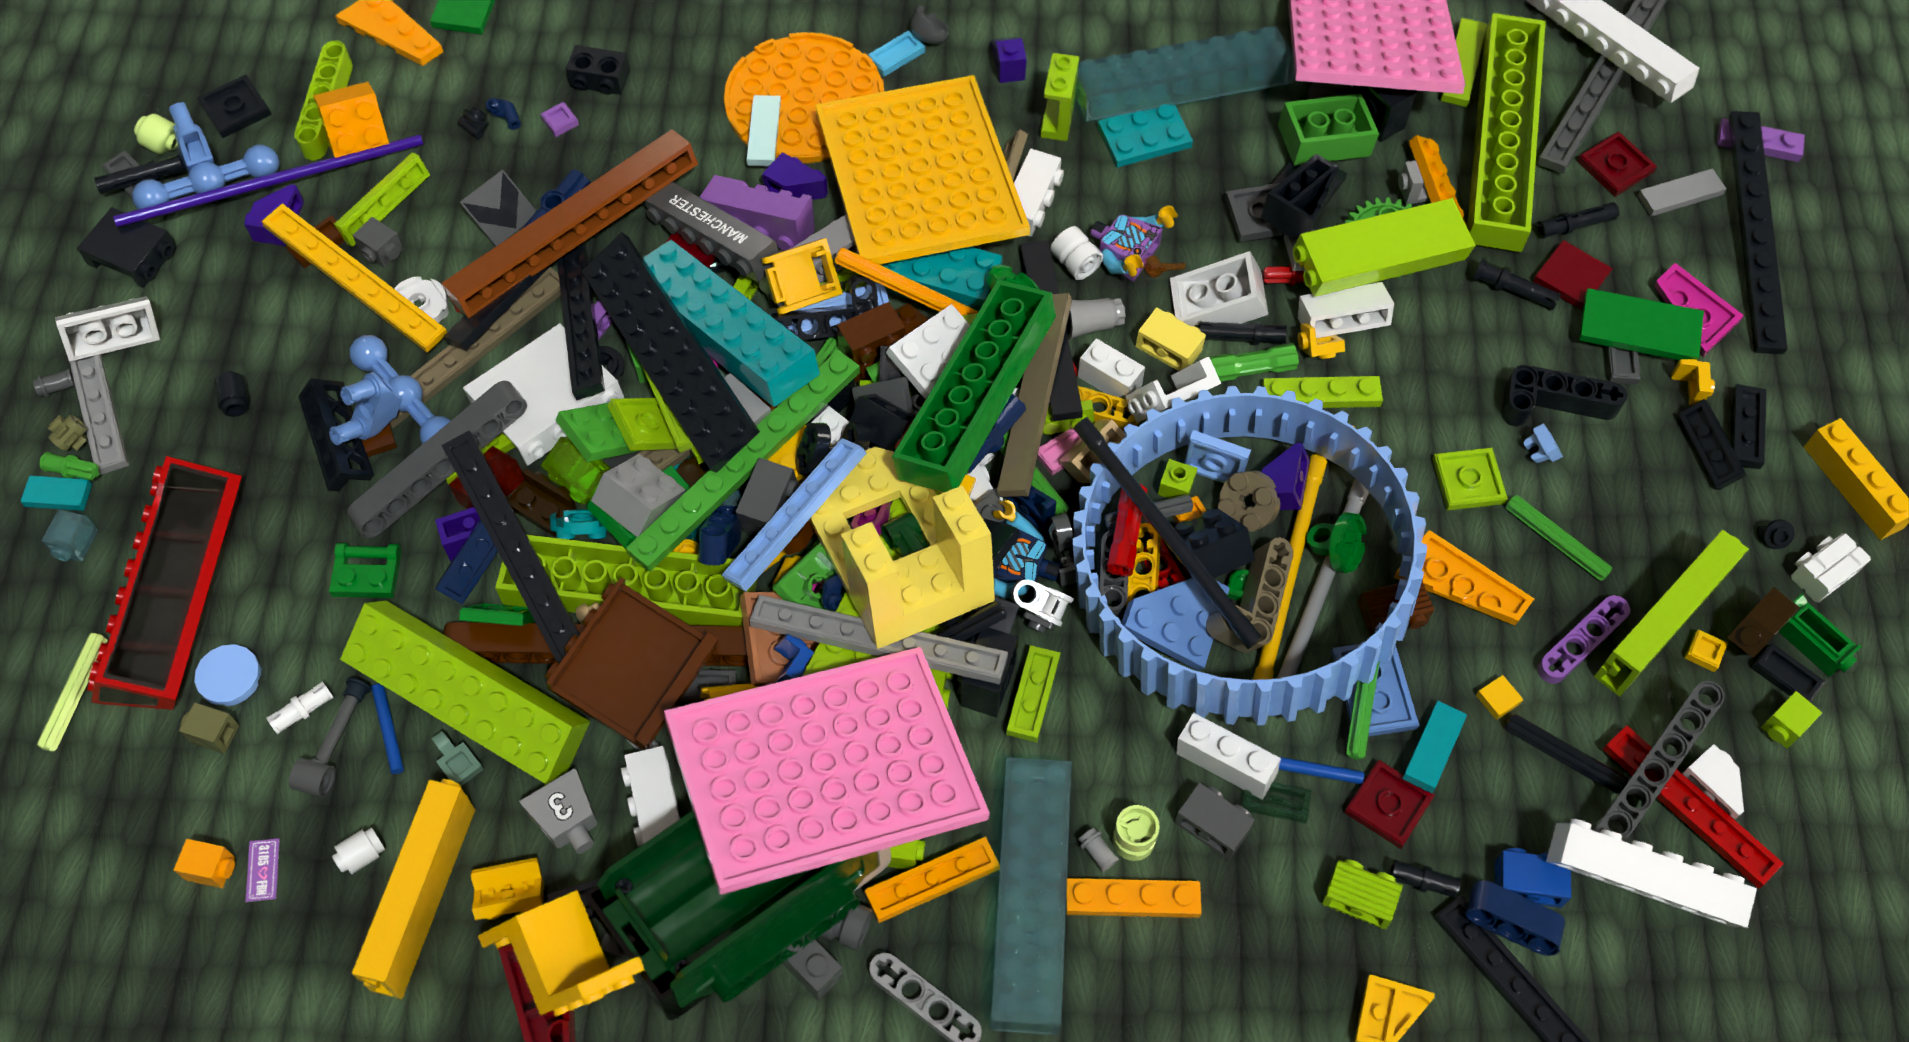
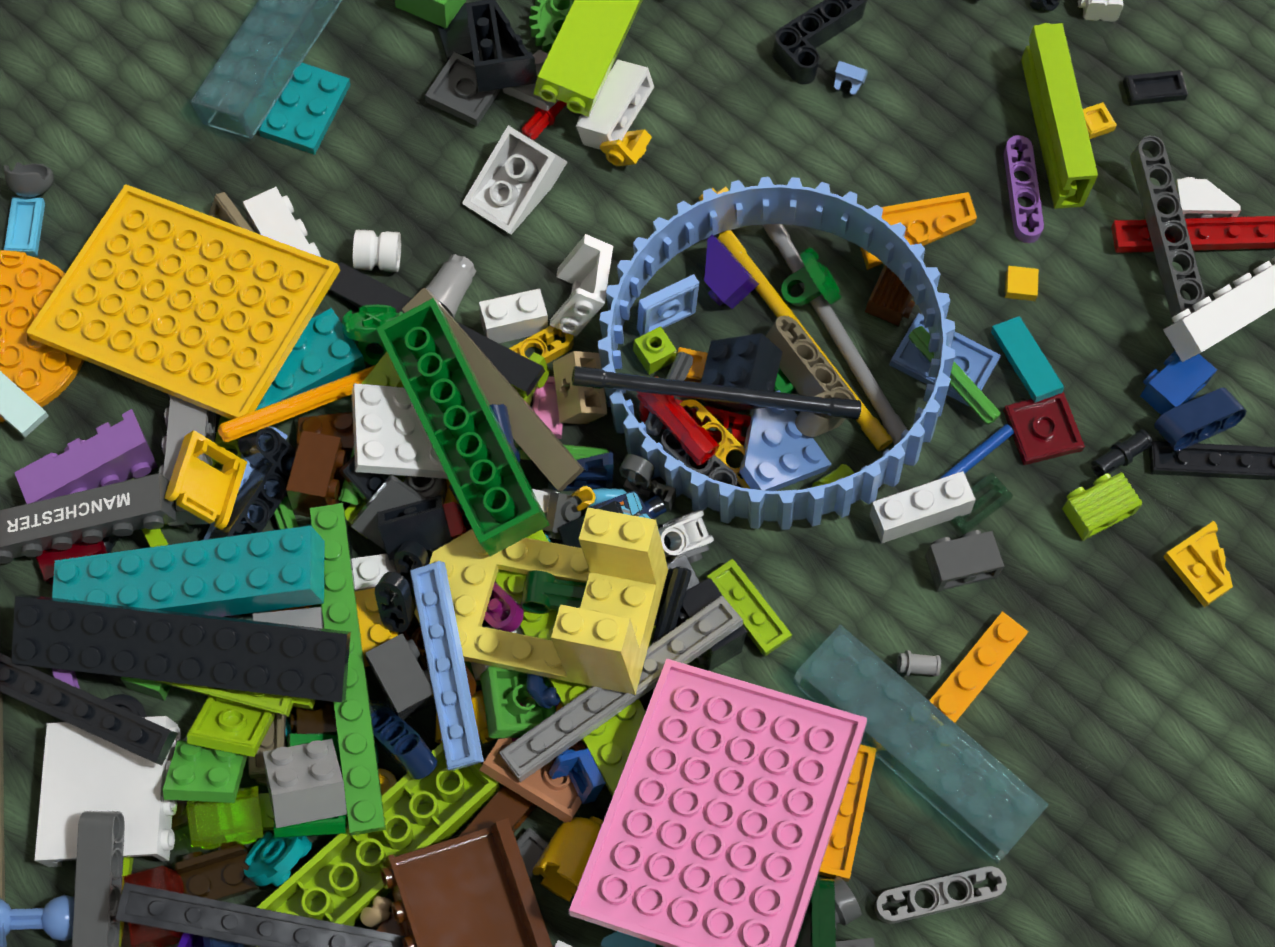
camera: 55 degrees left, 5 degrees up
dark purple slope [762,152,828,200] -> none
dark purple slope [991,37,1027,83] -> none
lime panel [1041,53,1079,141] -> none
torso [1091,205,1178,282] -> none
yellowish green wheel [1112,805,1160,861] -> none
light yellow brick [1136,307,1206,371] -> none
clear orange hand [1144,255,1186,278] -> none
black pin [1199,321,1287,345] -> none
bright green axle [1209,343,1299,382] -> none
dark tan plate [1218,470,1280,532] -> none
lime plate [1262,376,1383,408] -> none
lime tile [1432,448,1508,511] -> none
black axle [1505,714,1628,794] -> none
bright green axle [1506,495,1612,581] -> none
dark brown slope [1727,587,1800,658] -> none
lime brick [1761,691,1822,749] -> none
green window [1778,594,1862,677] -> none

